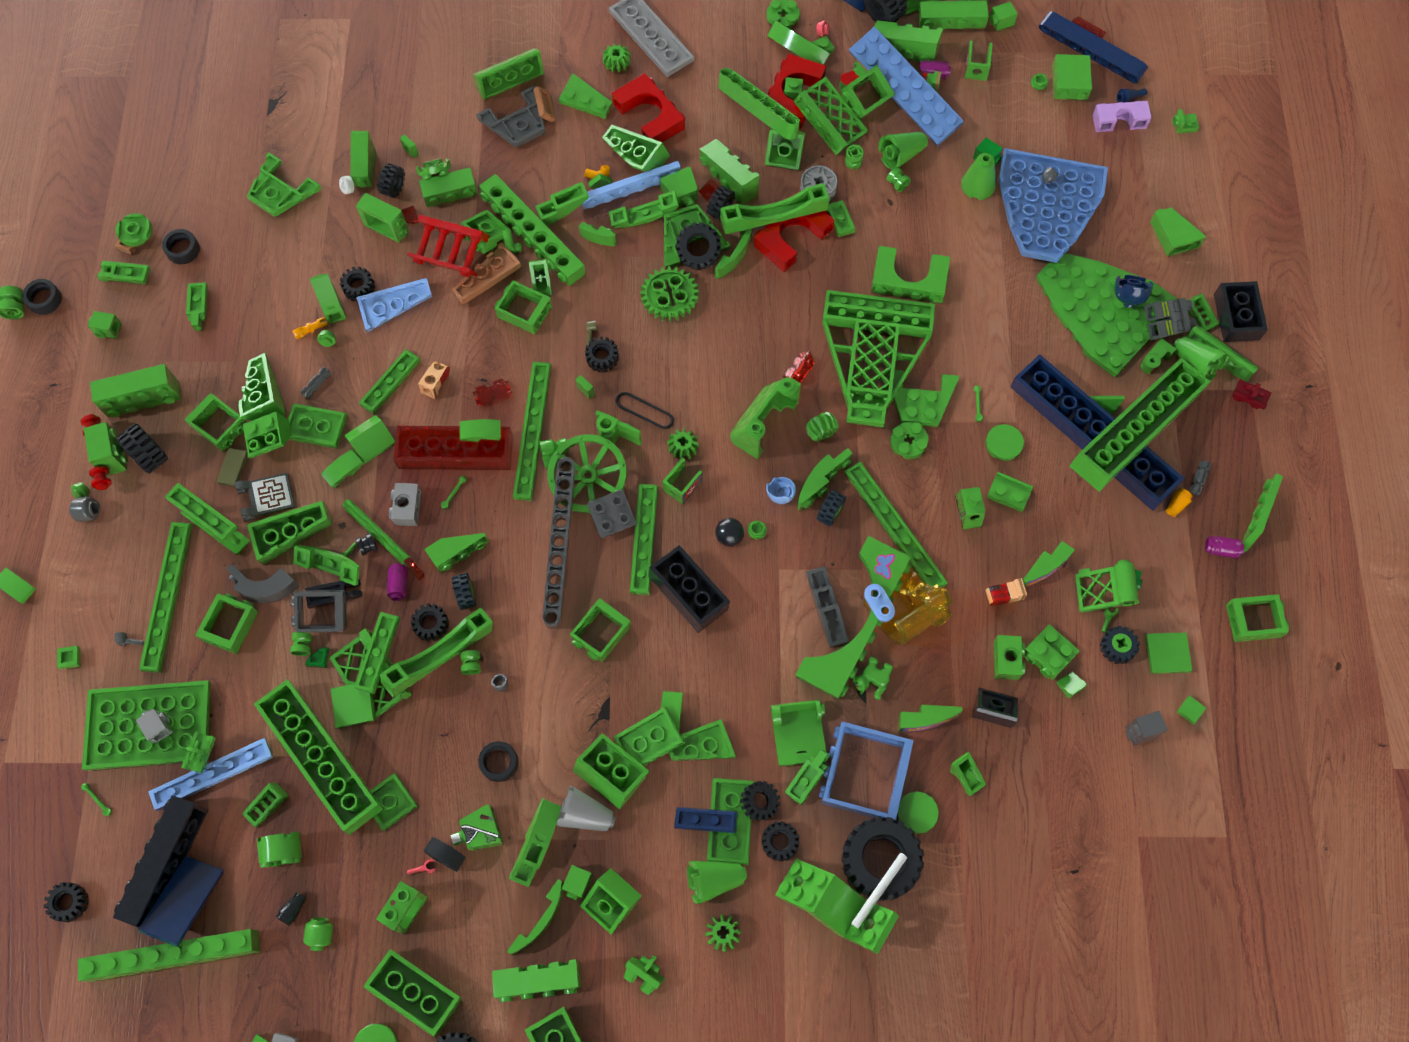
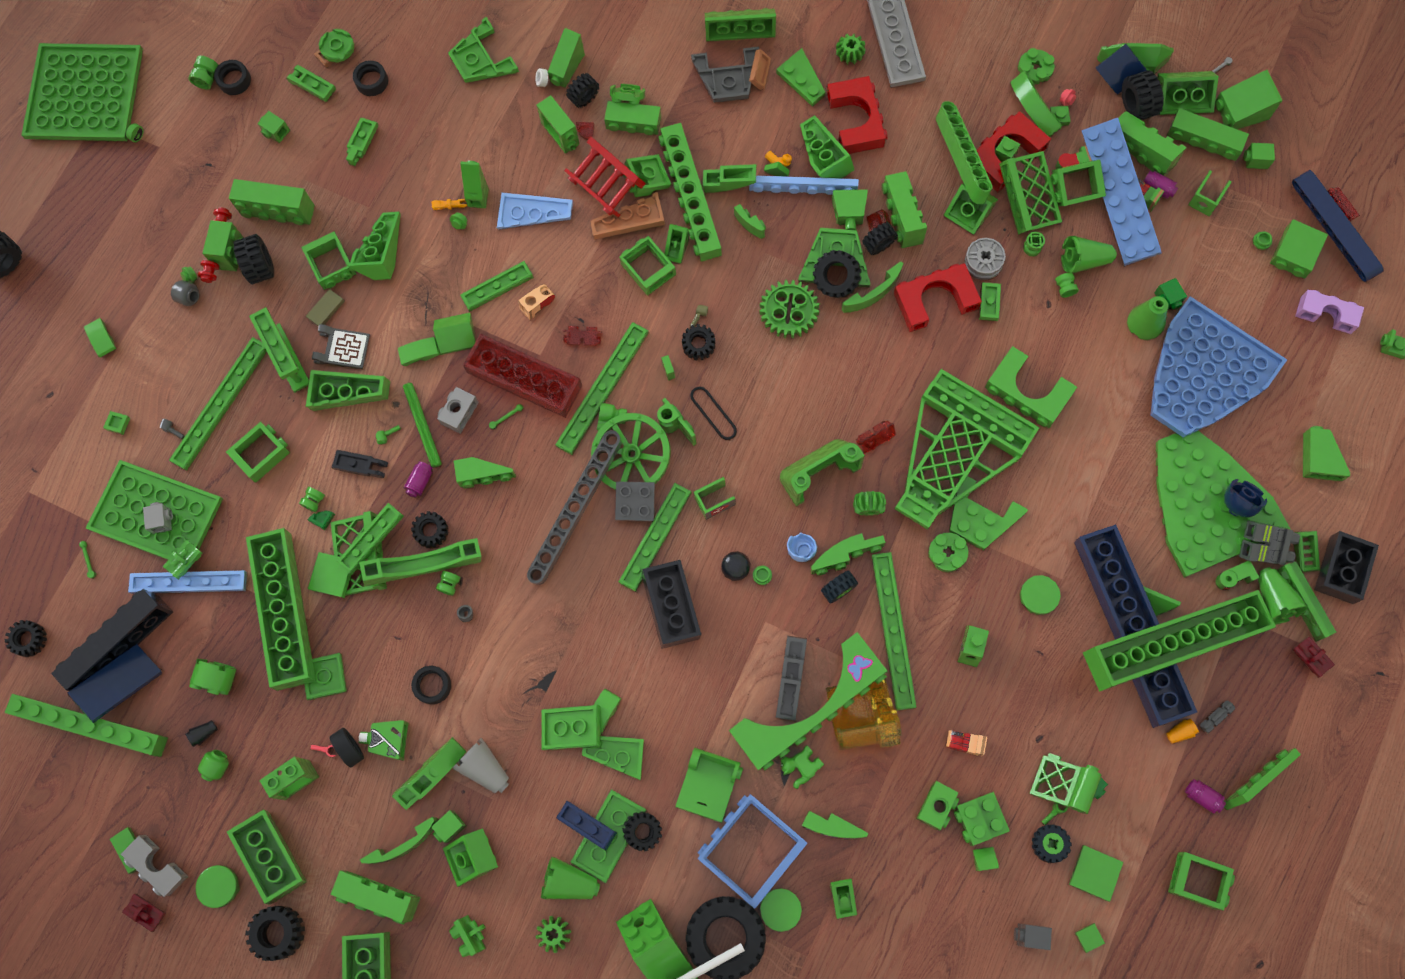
camera: 30 degrees right, 5 degrees up
dark grey arch [227,564,299,603] -> none
bright green slope [242,782,289,828] -> none
bright green slope [243,412,291,459] -> none
bright green tile [288,403,348,449] -> none
dark grey window [291,590,347,632] -> none
bright green slope [293,545,360,586] -> none
dark grey axle [300,367,331,399] -> none
black tyre [340,266,375,302] -> none
black wheel [356,533,378,556] -> none
bright green tile [400,134,419,158] -> none
clear red tile [403,557,425,581] -> none
black wheel [452,573,477,610] -> none
bright green slope [460,419,501,442] -> none
bright green arm [502,230,522,254] -> none
bright green window [570,598,632,663] -> none
bright green slope [573,733,649,809] -> none
bright green slope [609,190,679,228] -> none
bright green gear [667,428,699,460] -> none
bright green arch [720,183,829,235] -> none
black tyre [761,821,799,862] -> none
bright green hinge [785,750,830,805] -> none
light blue plate [864,584,895,622] -> none
black slope [972,687,1018,728] -> none
bright green hinge [974,385,983,422] -> none
bright green plate [987,472,1033,512] -> none
bright green slope [1023,541,1075,587] -> none
dark grey hinge [1042,167,1058,183] -> none
dark blue cone [1117,88,1148,103] -> none

